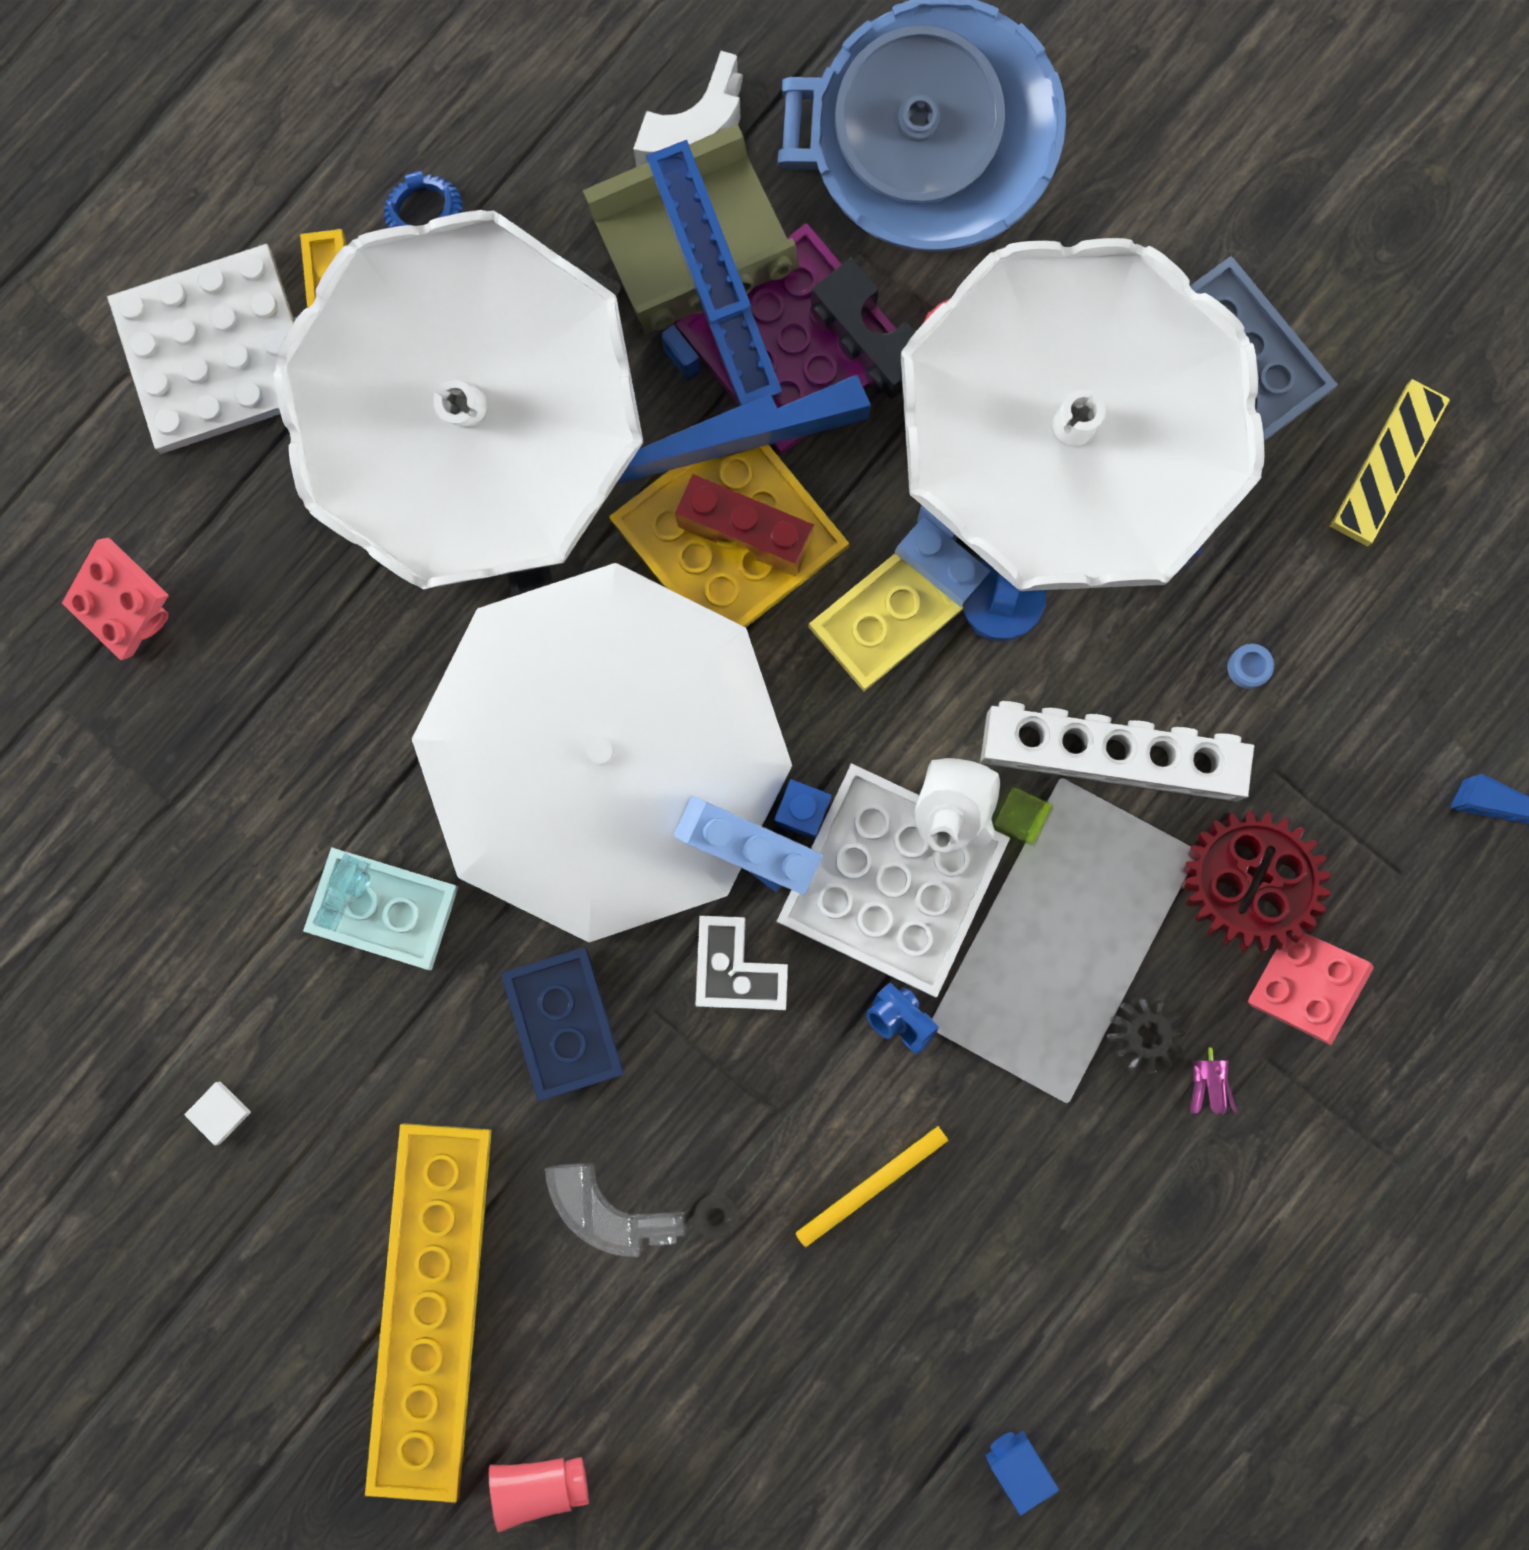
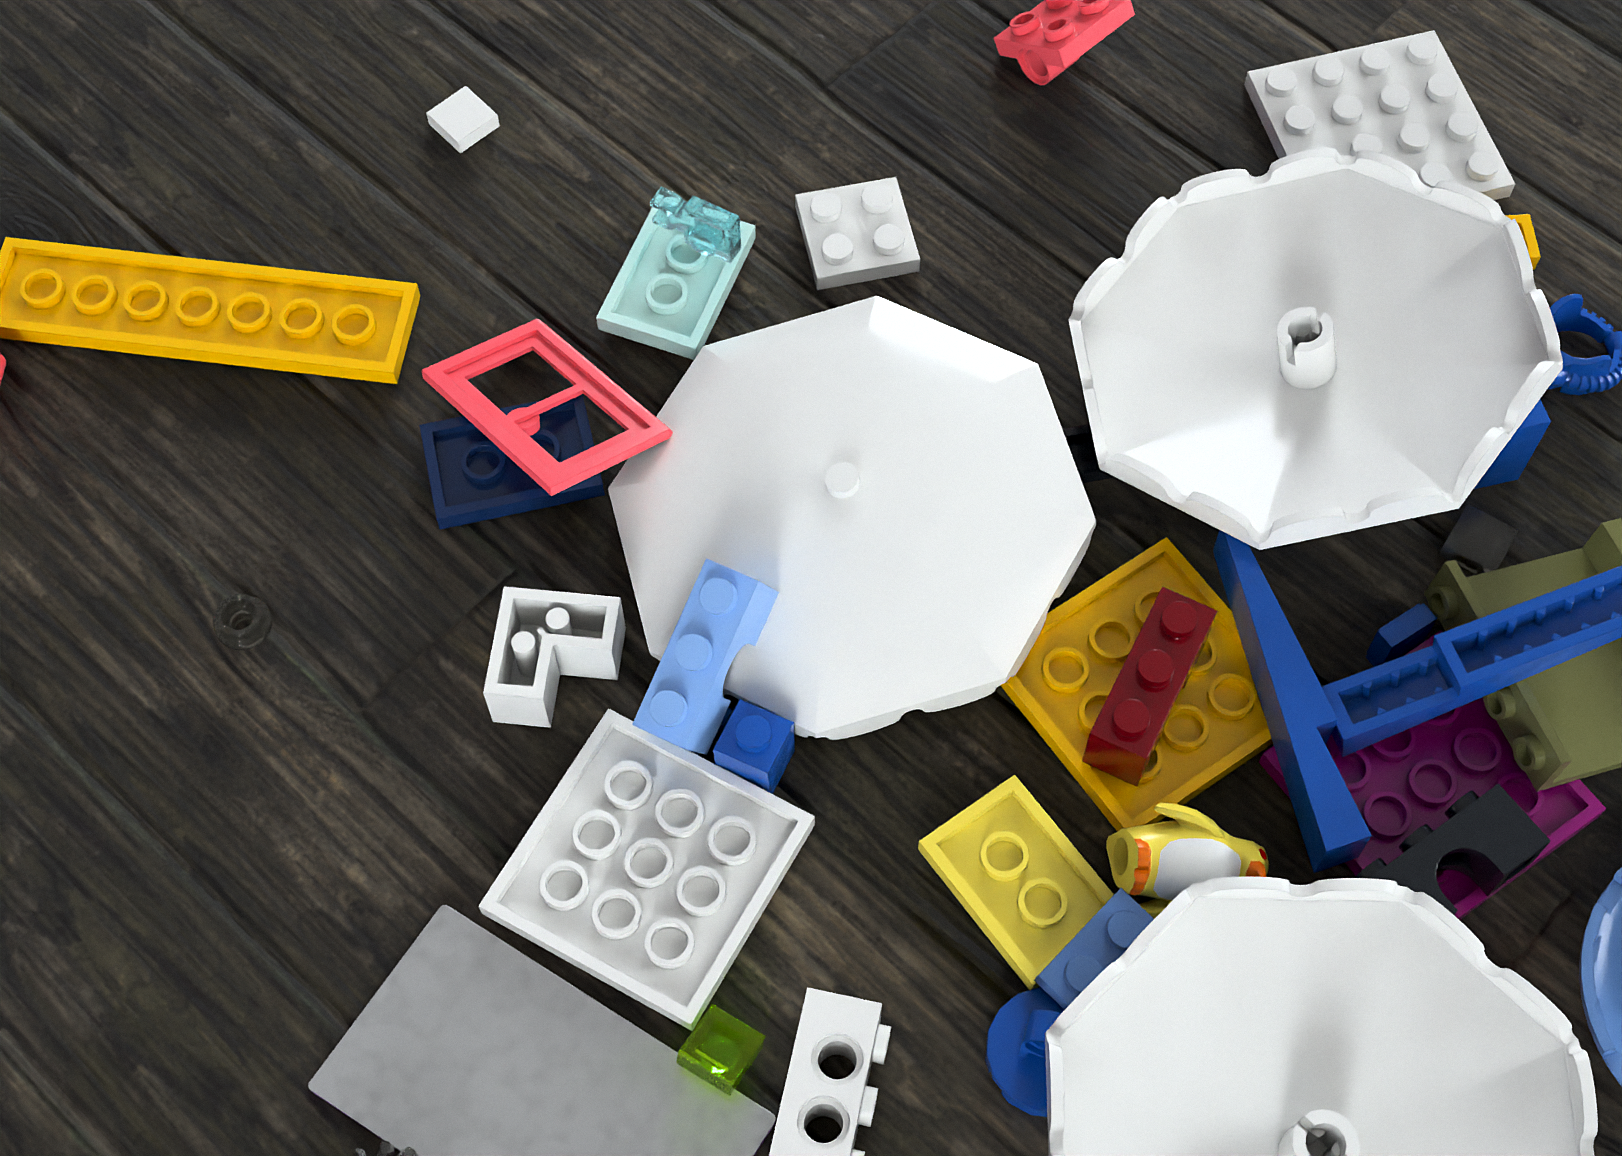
camera: 90 degrees right, 20 degrees down
clear arch [545,1163,686,1257] -> none
yellow bar [795,1126,949,1248] -> none
blue plate [866,983,940,1055] -> none
white piece [914,758,1000,853] -> none
none -> coral door [422,319,673,496]
none -> white plate [795,177,920,290]
none -> animal [1106,803,1269,919]

